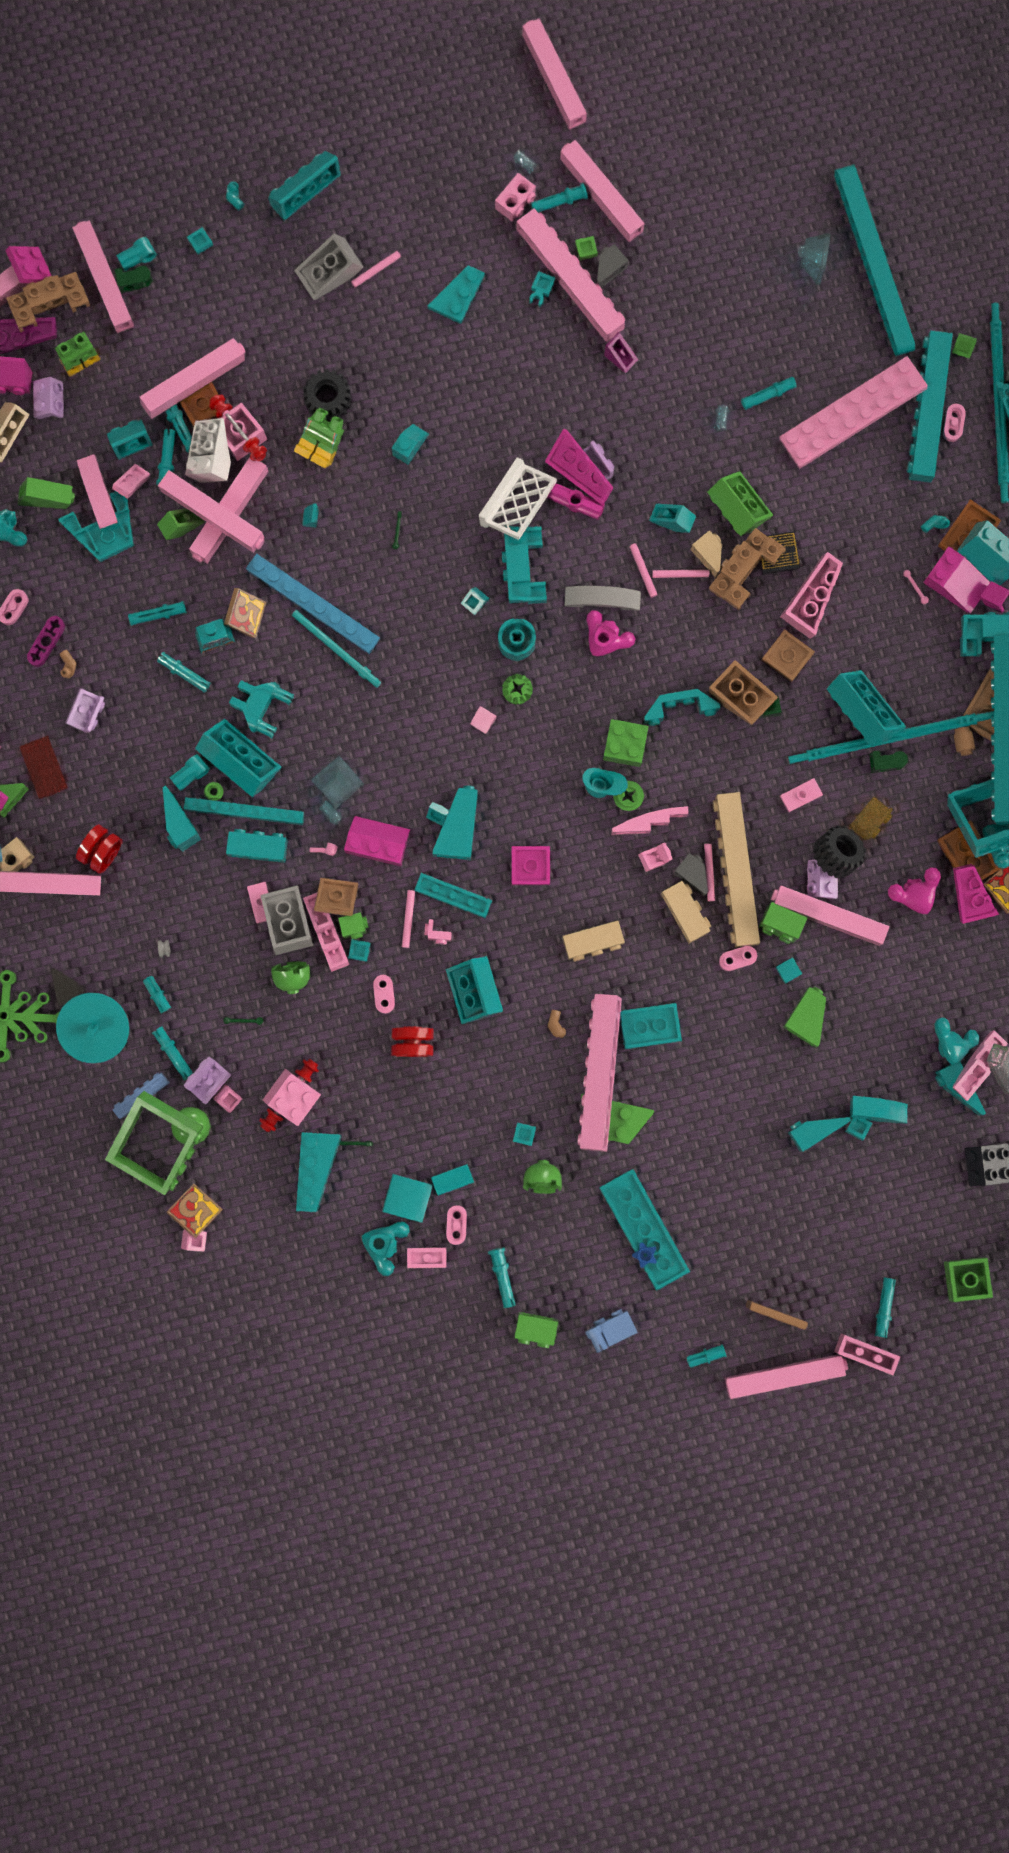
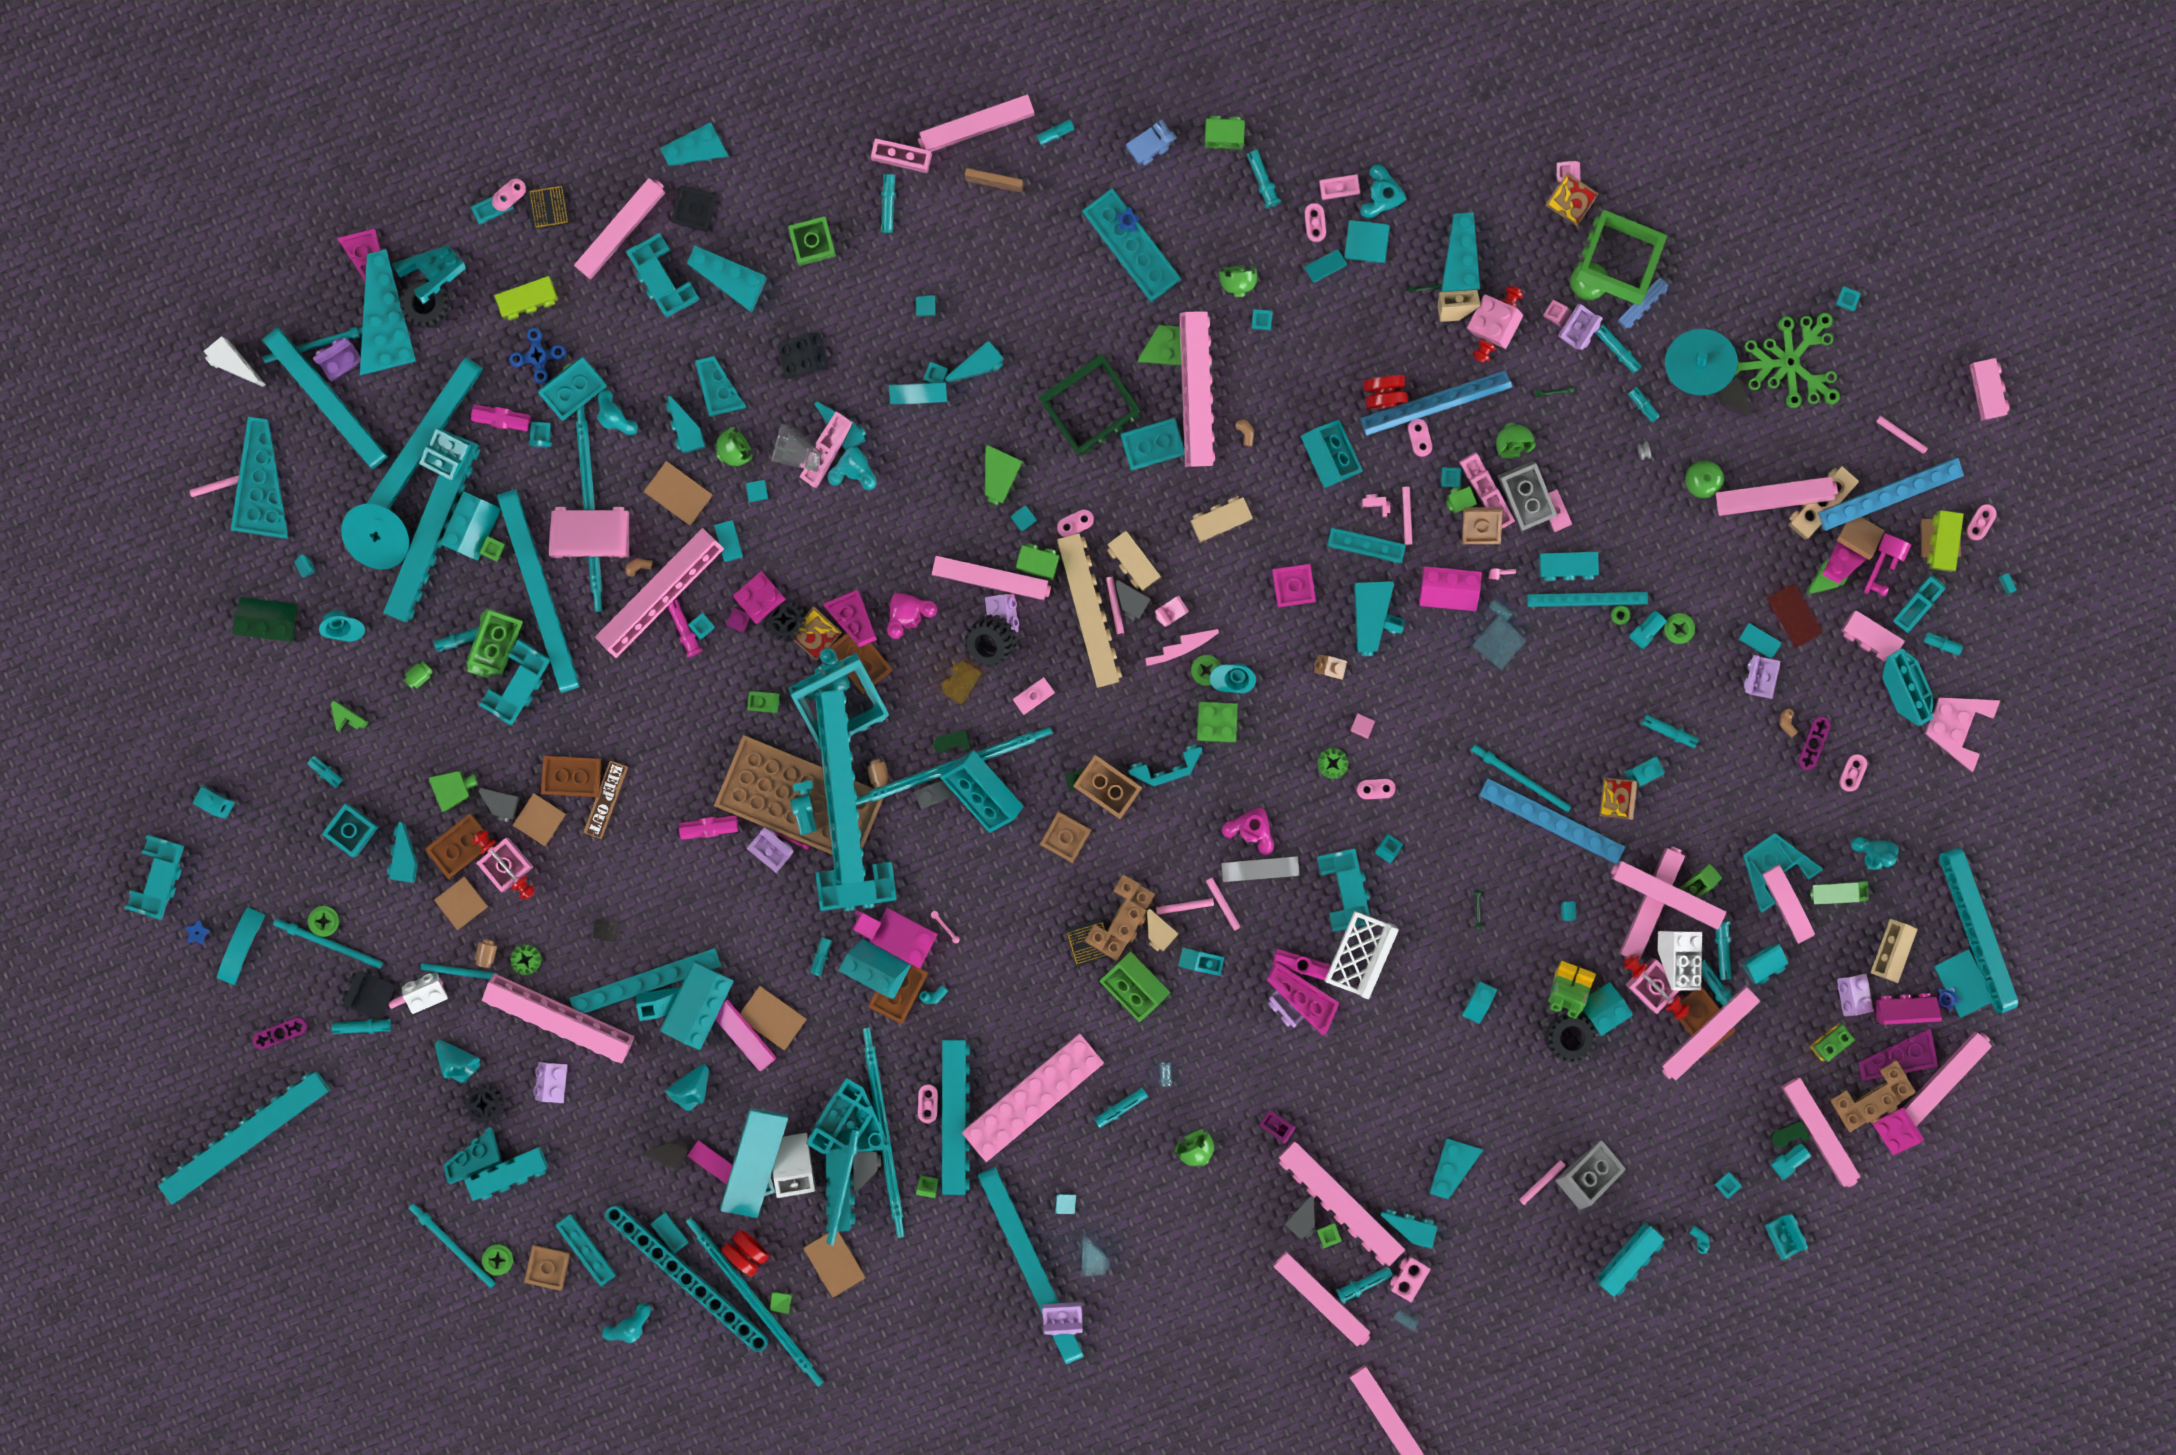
camera: 175 degrees right, 5 degrees up
red wheel [76,824,123,874] -> none
bright pink plate [112,464,150,499] -> none
teal pin [128,601,186,626] -> none
teal slope [163,786,202,852] -> none
teal slope [195,719,281,797] -> none
teal connector [229,680,295,739] -> none
teal brick [498,619,536,661] -> none
teal plate [529,271,556,307] -> none
bright pink wedge [780,552,843,639] -> none
none -> dark grey slope [914,780,956,809]
none -> teal slope [916,295,936,317]
none -> dark green window [1038,354,1141,456]
none -> lavender bracket [1042,1302,1082,1335]
none -> slope [1055,1193,1076,1214]
none -> bright green cylinder [1175,1129,1214,1166]
none -> bracket [1314,654,1347,680]
none -> bright pink plate [1357,779,1396,799]
none -> dark azure plate [1360,370,1512,435]
none -> teal slope [1379,1209,1438,1249]
none -> tan slope [1437,290,1480,322]
none -> teal slope [1582,982,1633,1036]
none -> bright green gear [1664,613,1695,644]
none -> bright green cylinder [1685,460,1724,498]
none -> teal tile [1738,623,1781,659]
none -> teal bracket [1764,1214,1808,1260]

